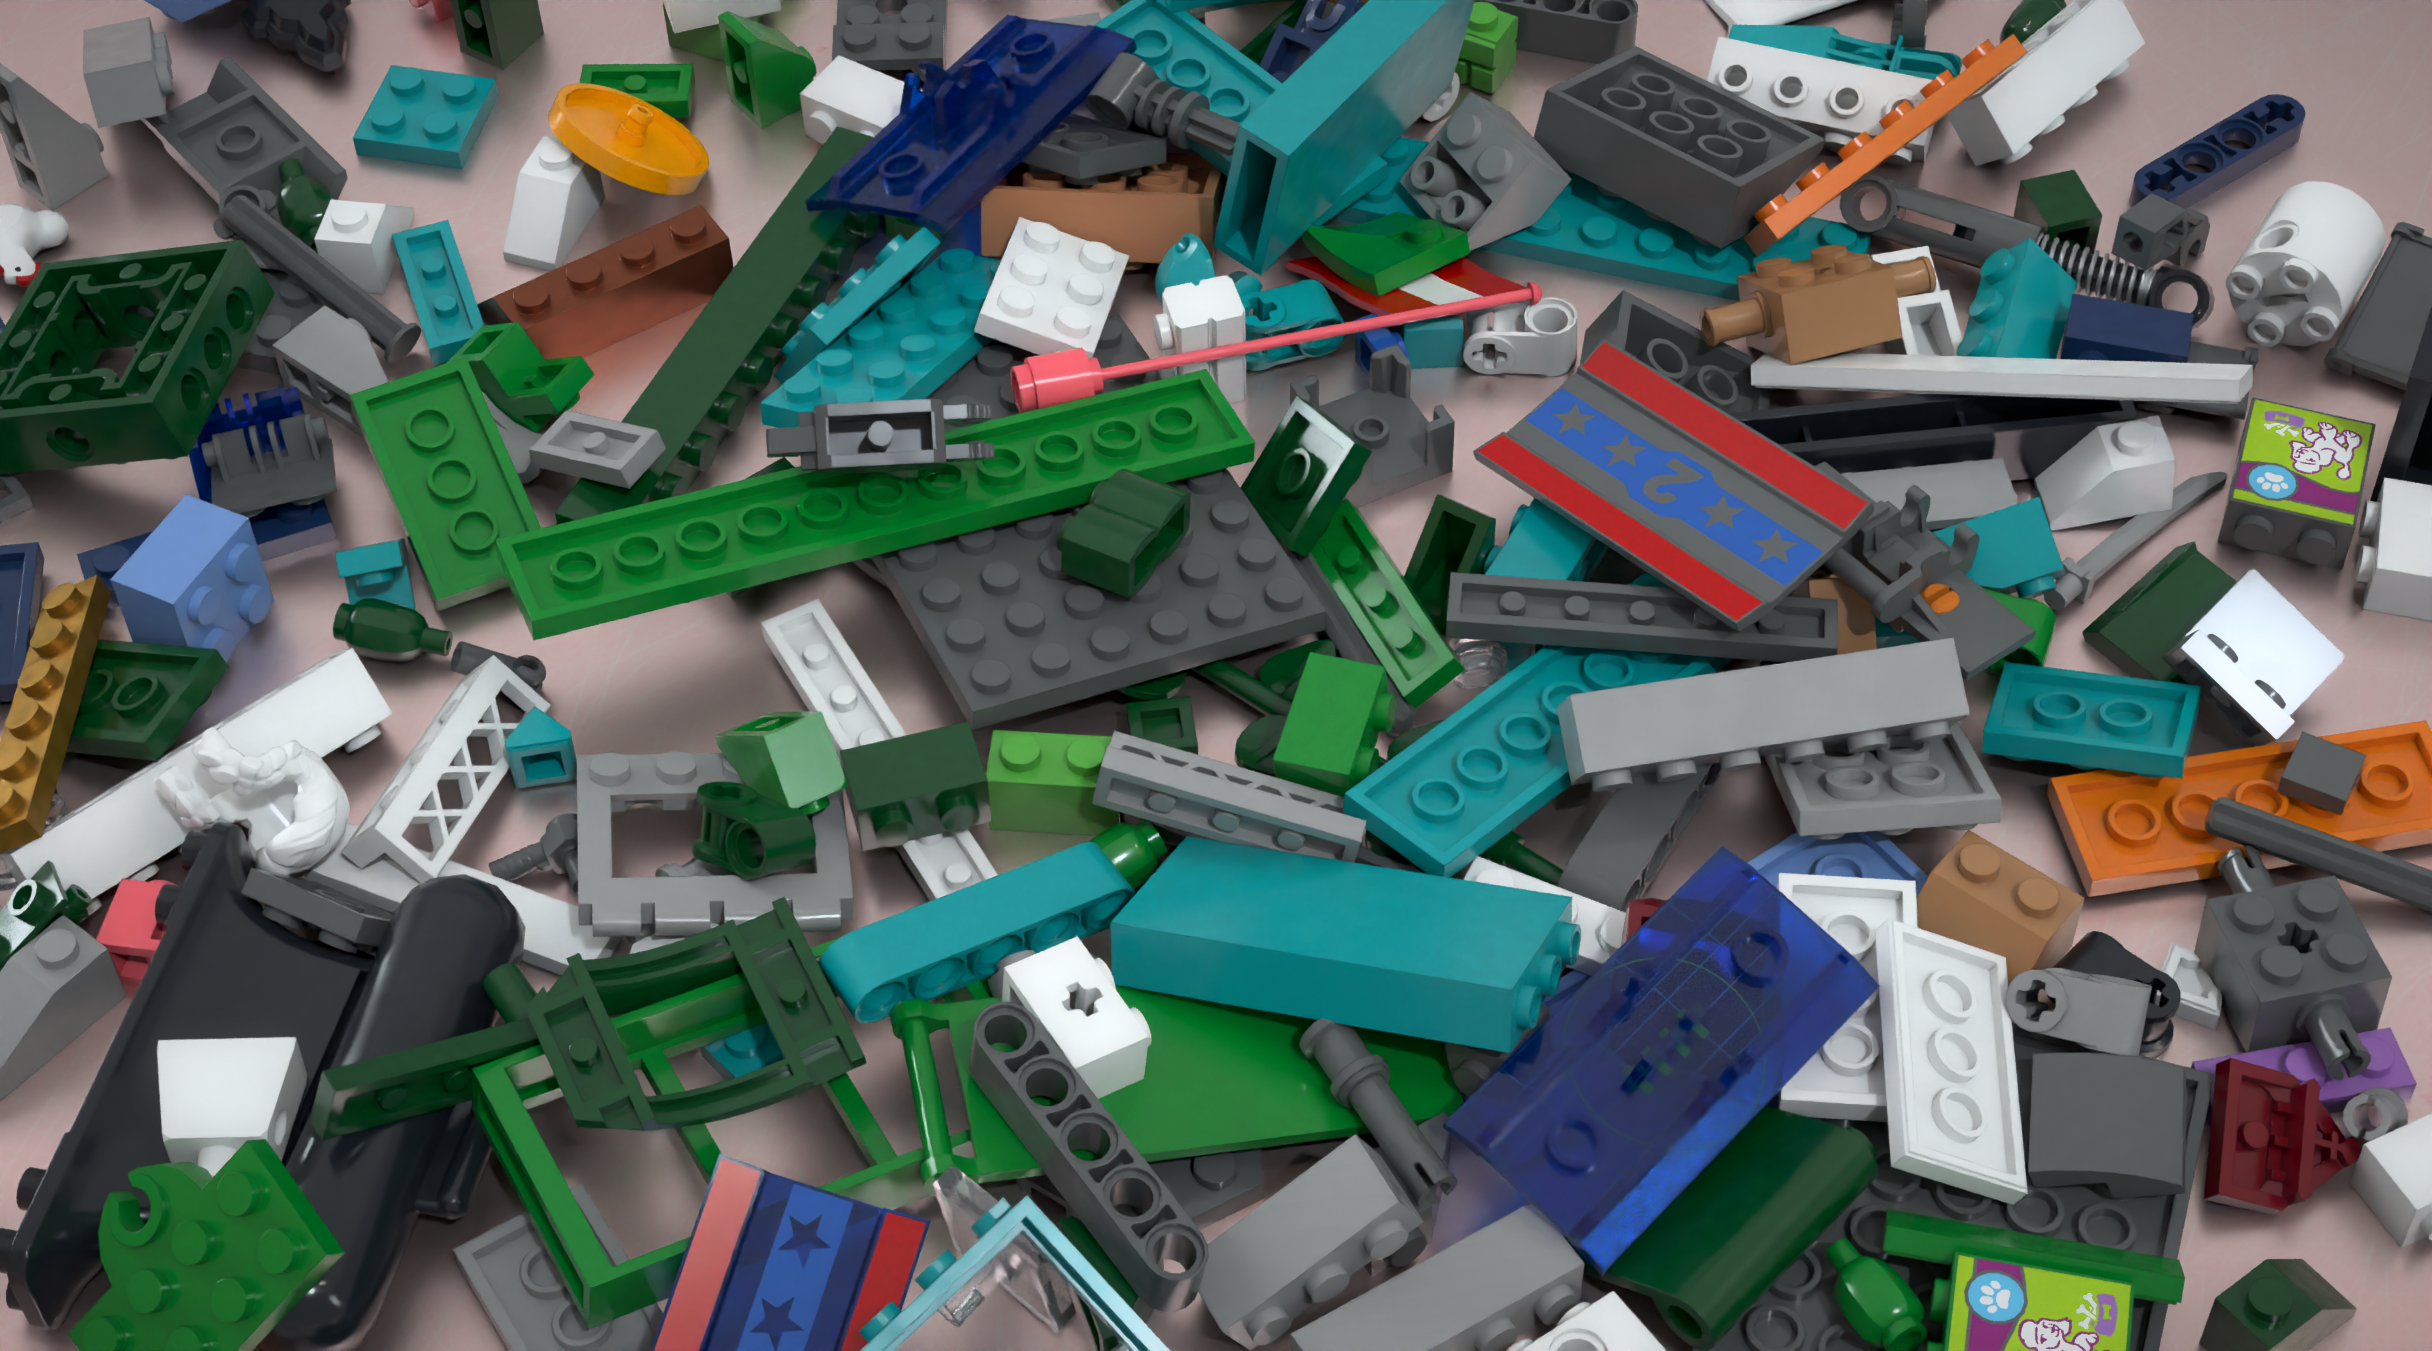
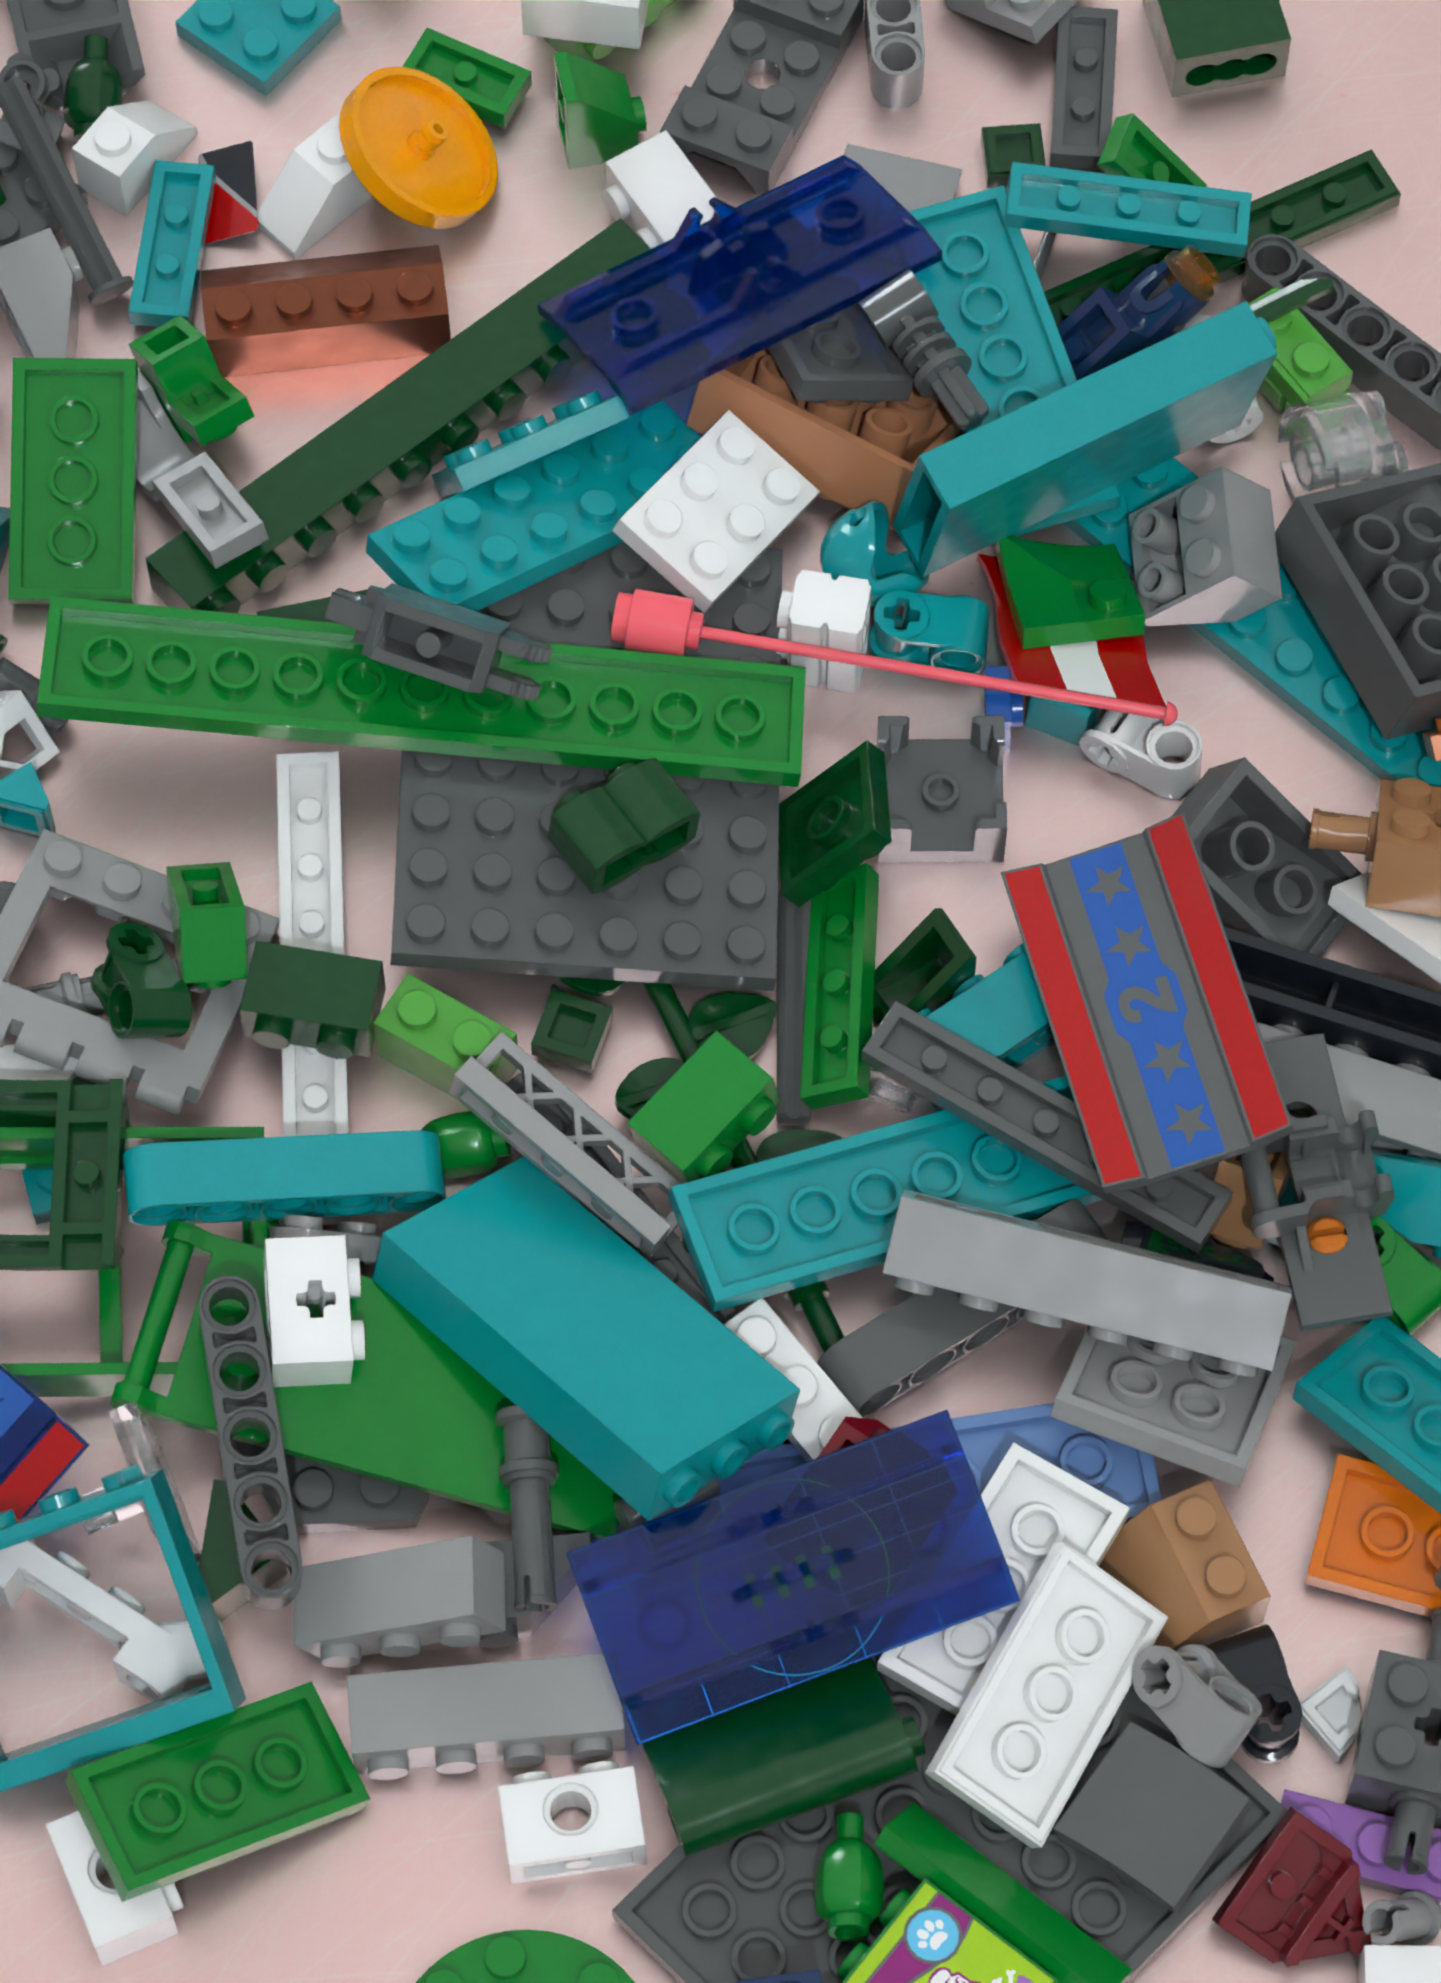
camera: 25 degrees right, 15 degrees up
none -> sticker [198,141,258,244]
none -> clear brick [1278,390,1408,504]

